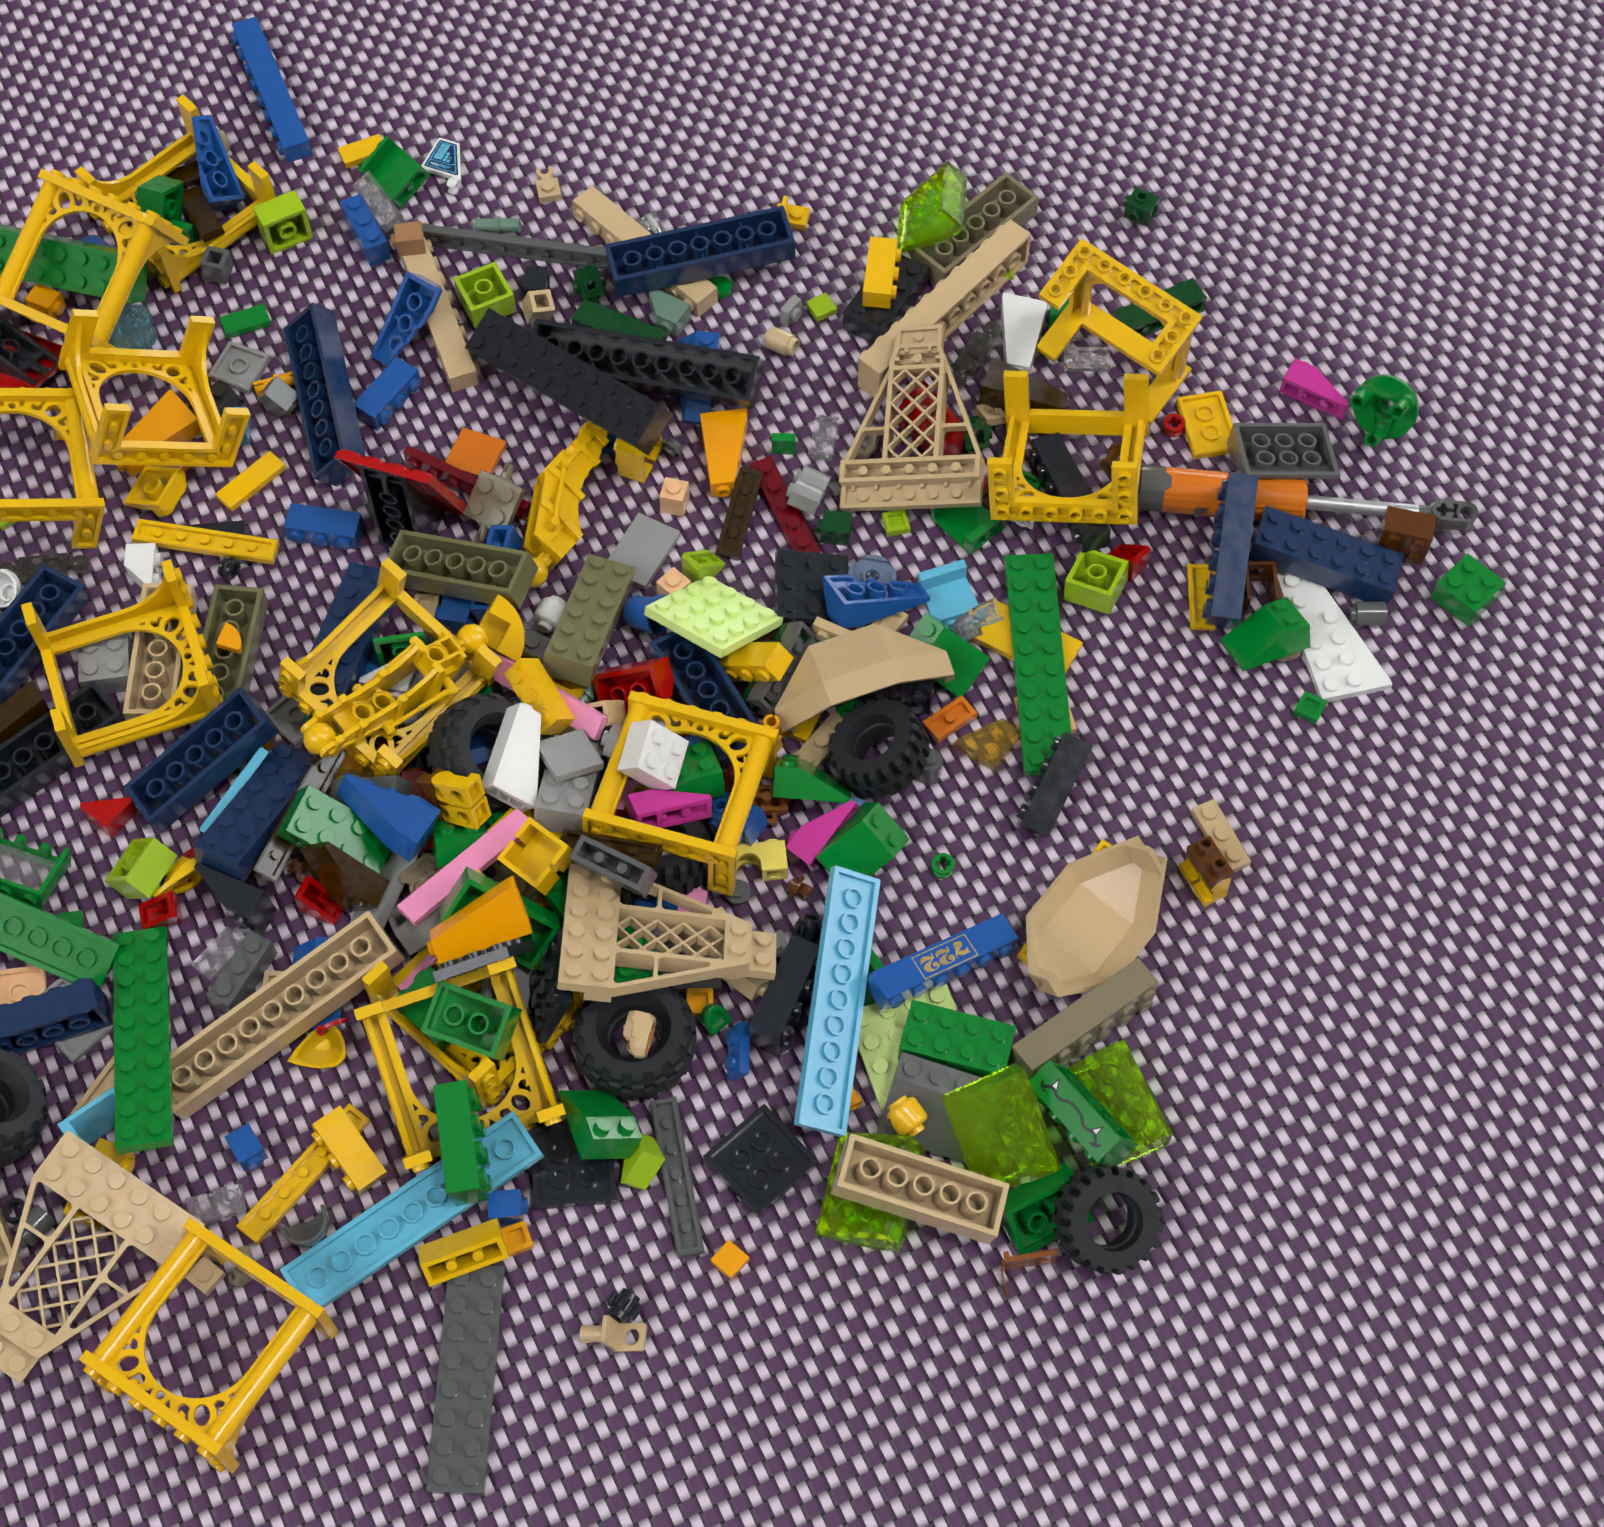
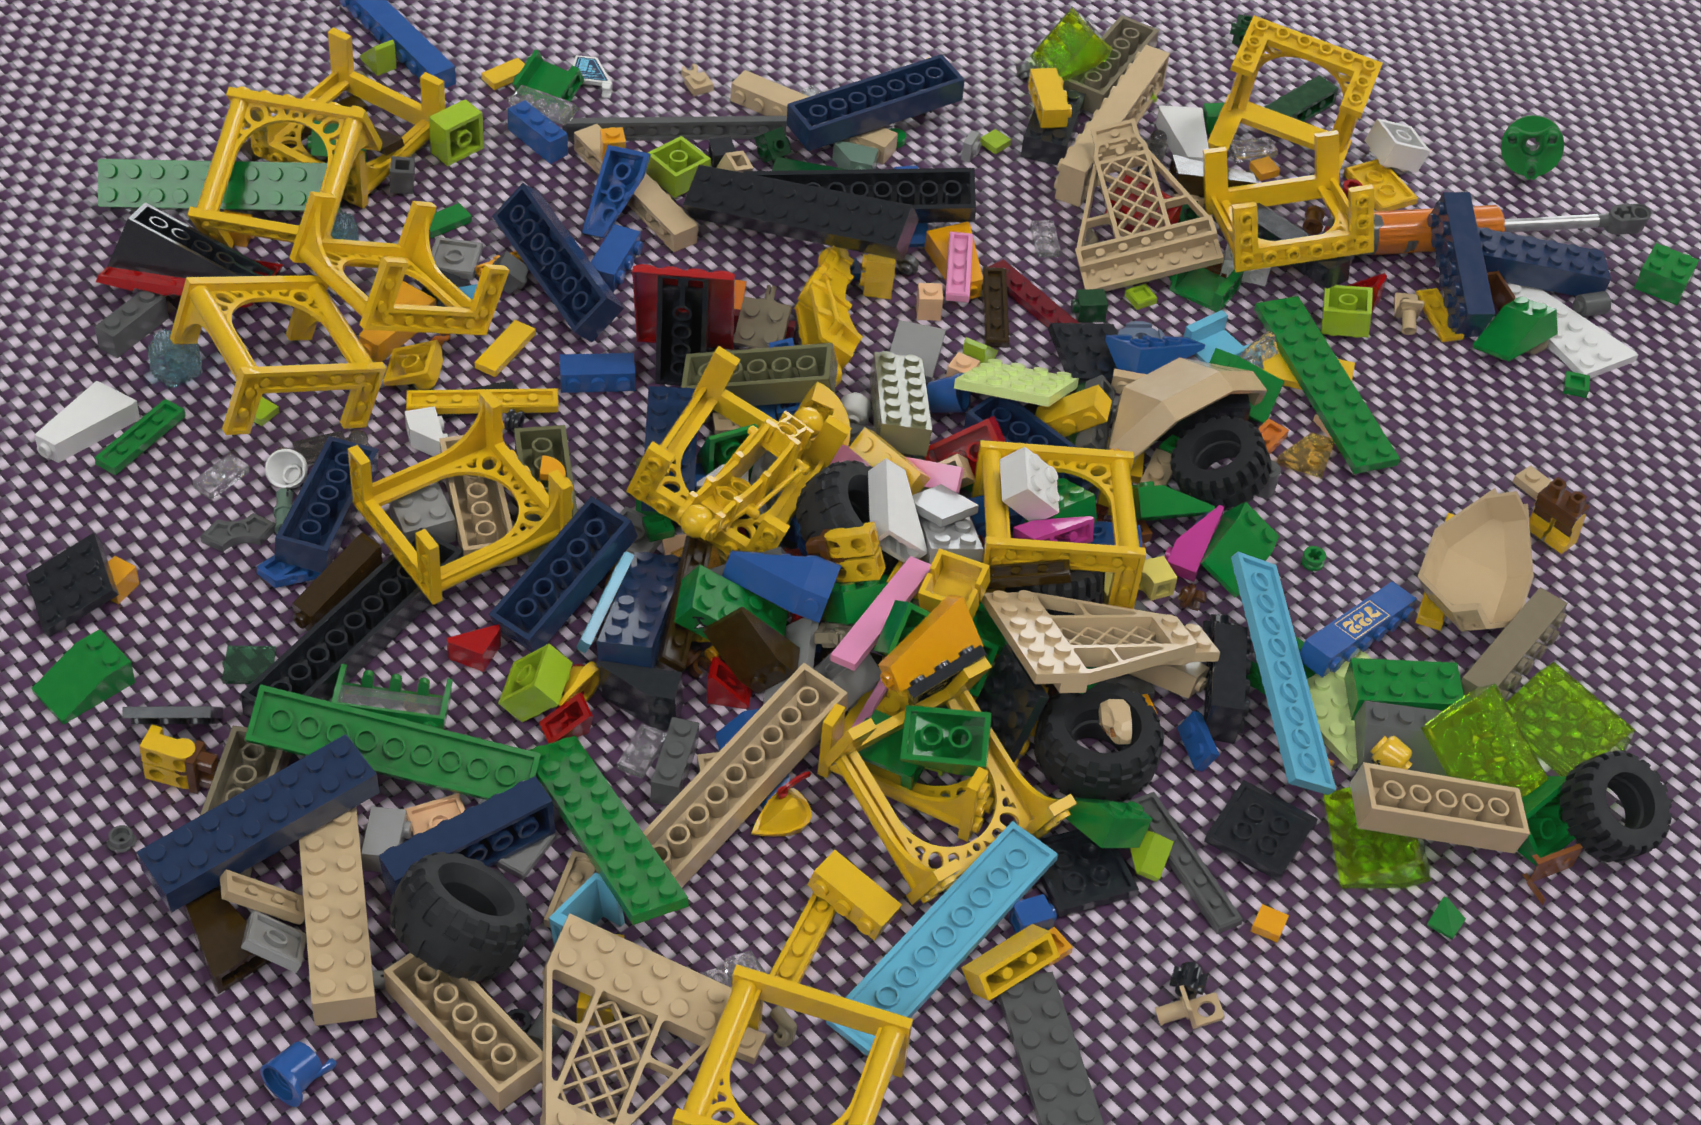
camera: 20 degrees left, 15 degrees down
blue wedge [192,115,246,212] -> none
blue brick [224,1123,269,1172] -> none
dark grey helmet [279,1204,329,1248] -> none
medium nougat brick [391,221,426,257] -> none
green brick [433,1080,493,1206] -> none
sand green pin [474,216,521,234] -> none
dark grey brick [569,834,658,898] -> none
light grey plate [600,723,622,757] -> none
green tile [700,1003,732,1037] -> none
tan brick [763,326,799,356] -> none
green tile [772,433,796,455] -> none
light grey brick [786,465,832,515] -> none
black brick [1016,732,1093,838] -> none
green brick [1027,1060,1139,1166] -> none
dark grey slope [1227,423,1340,478] -> none
dark pink slope [1279,358,1349,421] -> none
reddish brown brick [1376,506,1437,565] -> none
none -> lime slope [360,39,397,76]
none -> light orange brick [600,127,626,162]
none -> bright pink tile [945,232,973,303]
none -> dark grey plate [1016,62,1036,80]
none -> light orange tile [1249,156,1280,181]
none -> white brick [1364,119,1430,173]
none -> tan bracket [1394,293,1424,335]
none -> green slope [1427,896,1466,940]

